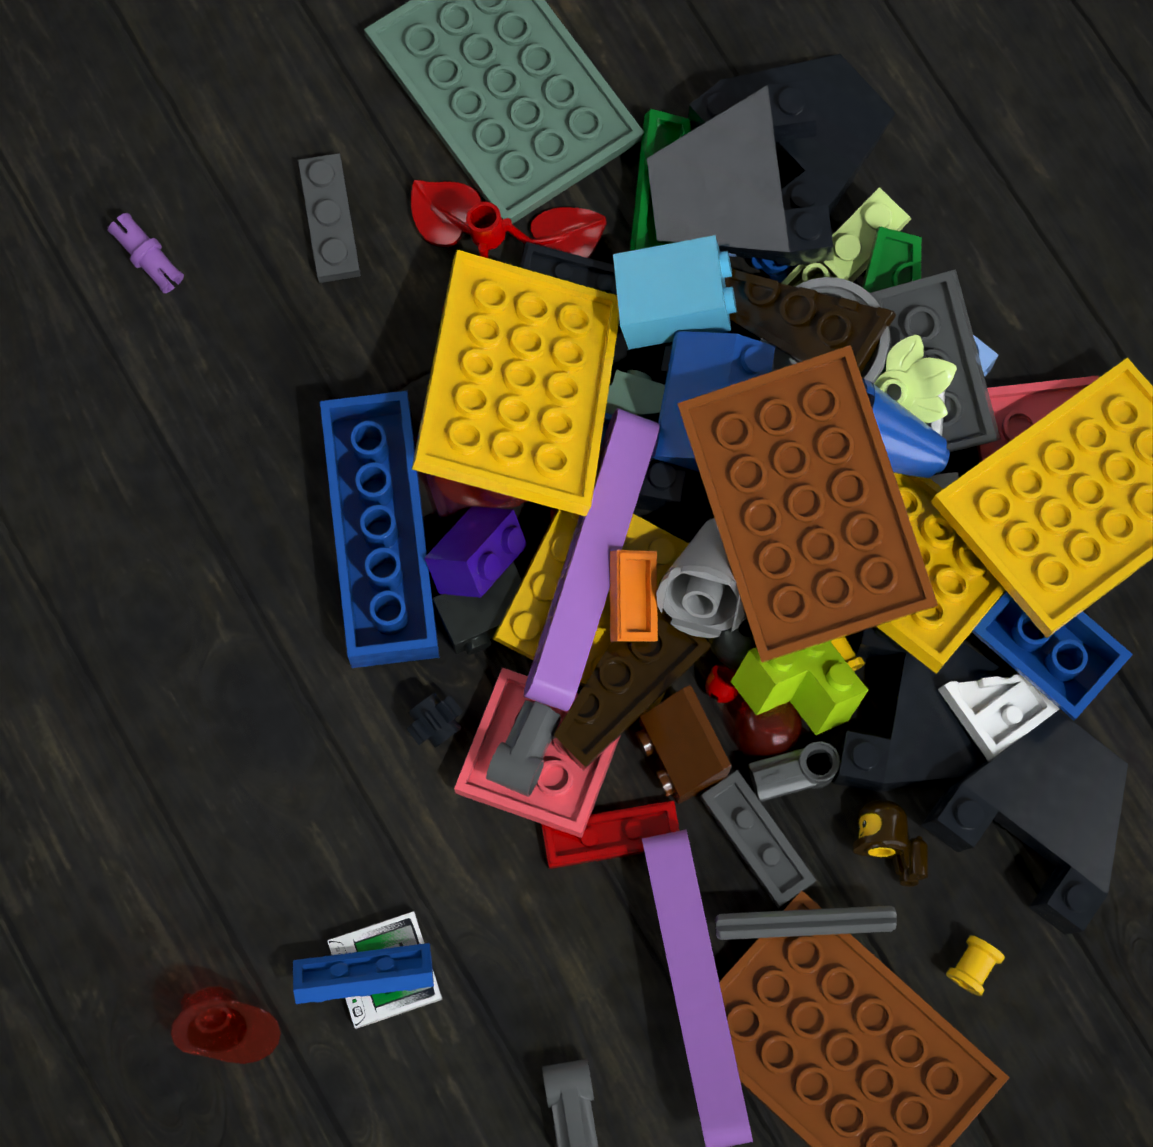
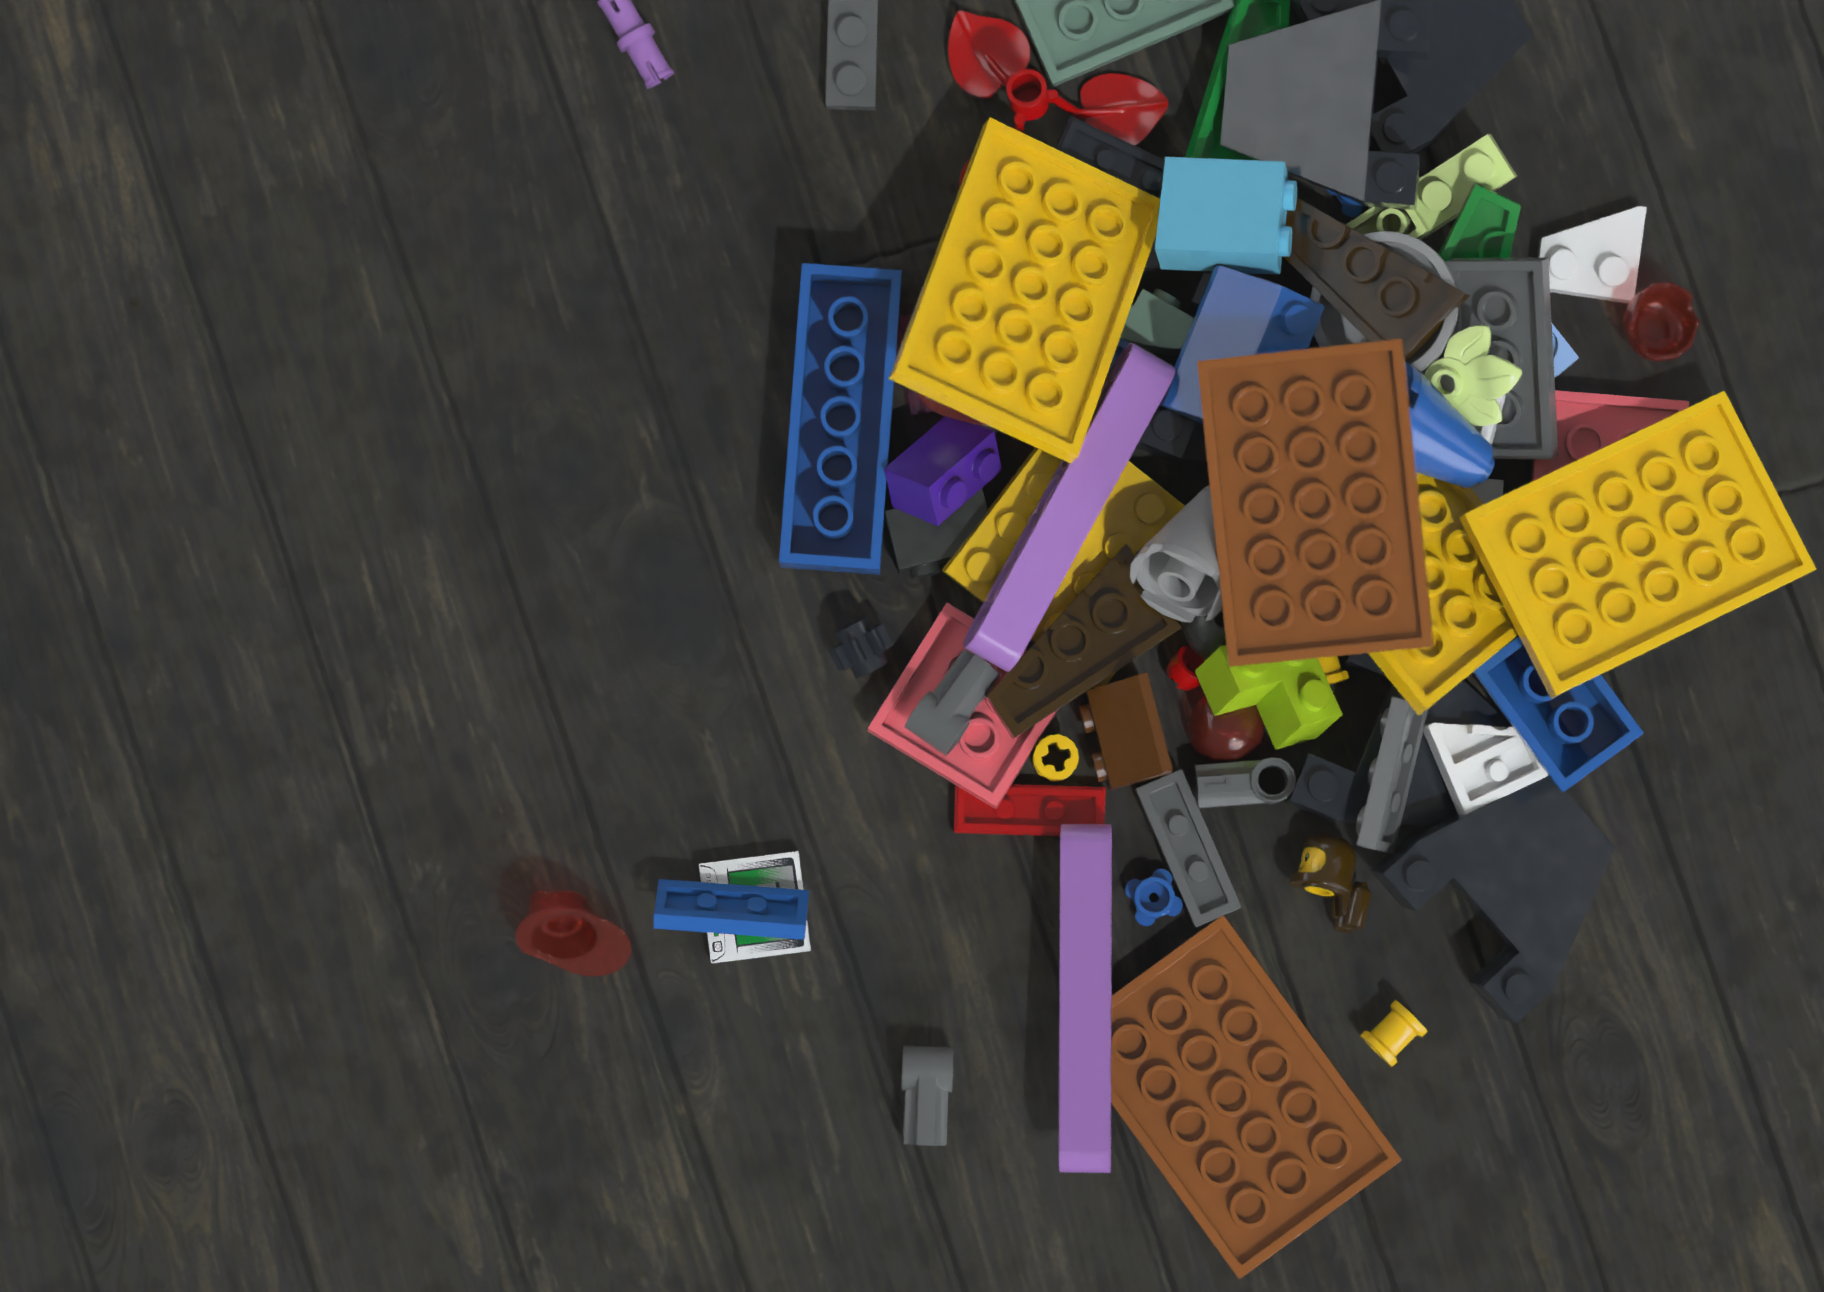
camera: 15 degrees right, 10 degrees up
orange tile [610,550,658,642] -> none
dark grey axle [715,906,897,940] -> none
none -> yellow bush [1033,734,1079,782]
none -> blue plate [1125,869,1183,926]
none -> dark grey plate [1356,697,1429,854]
none -> white wing [1537,206,1647,304]
none -> clear red hair [1623,282,1700,363]

